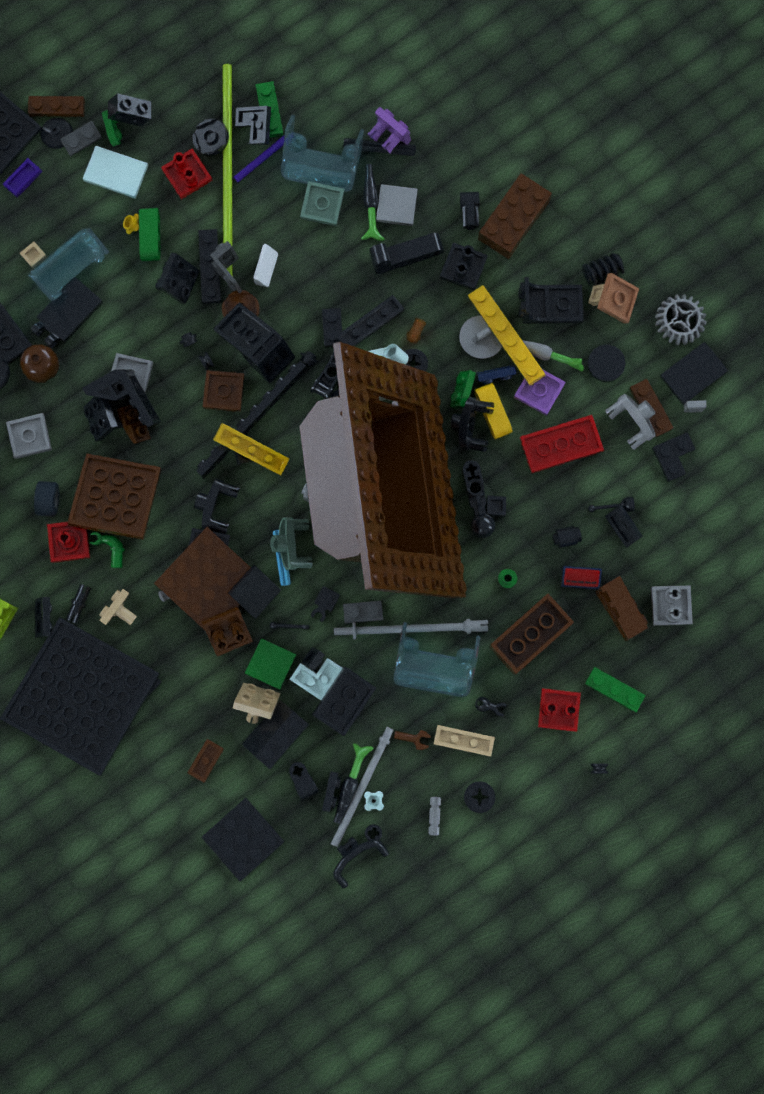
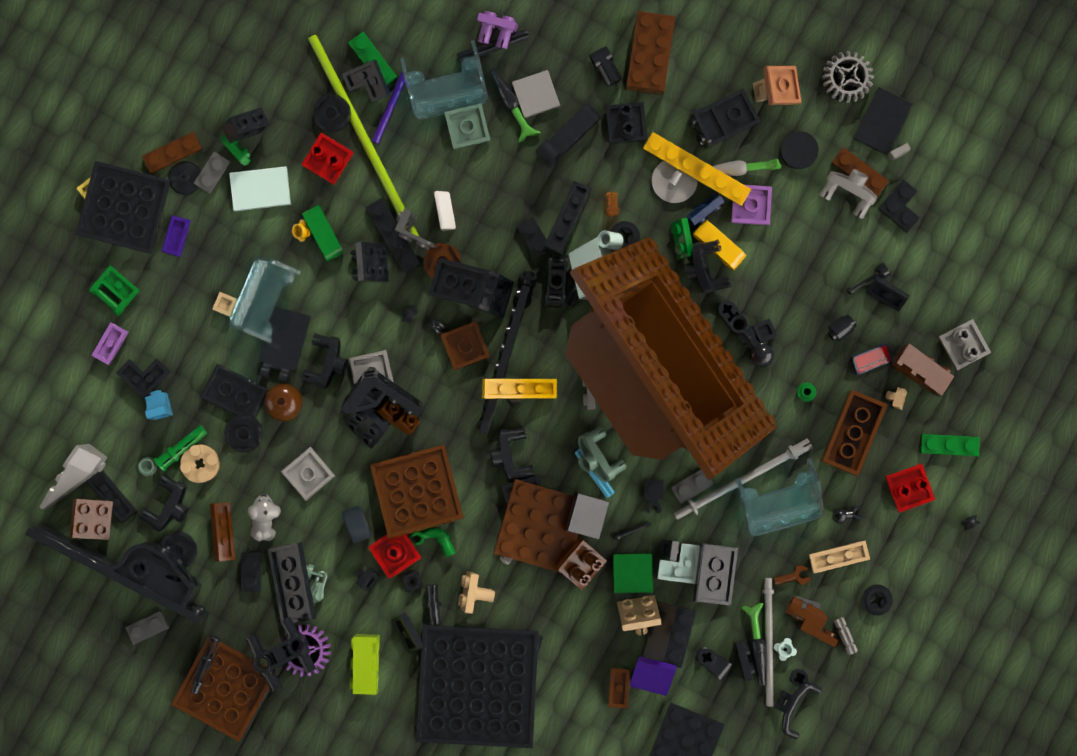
camera: 25 degrees left, 5 degrees up
red plate [520,415,604,474] -> none
black piece [582,253,625,285] -> none
none -> black connector [301,333,348,390]
none -> black tile [354,568,379,591]
none -> black plate [401,571,423,593]
none -> dark purple tile [630,656,676,696]
none -> reddish brown plate [785,596,838,647]
none -> tan tile [885,387,907,410]

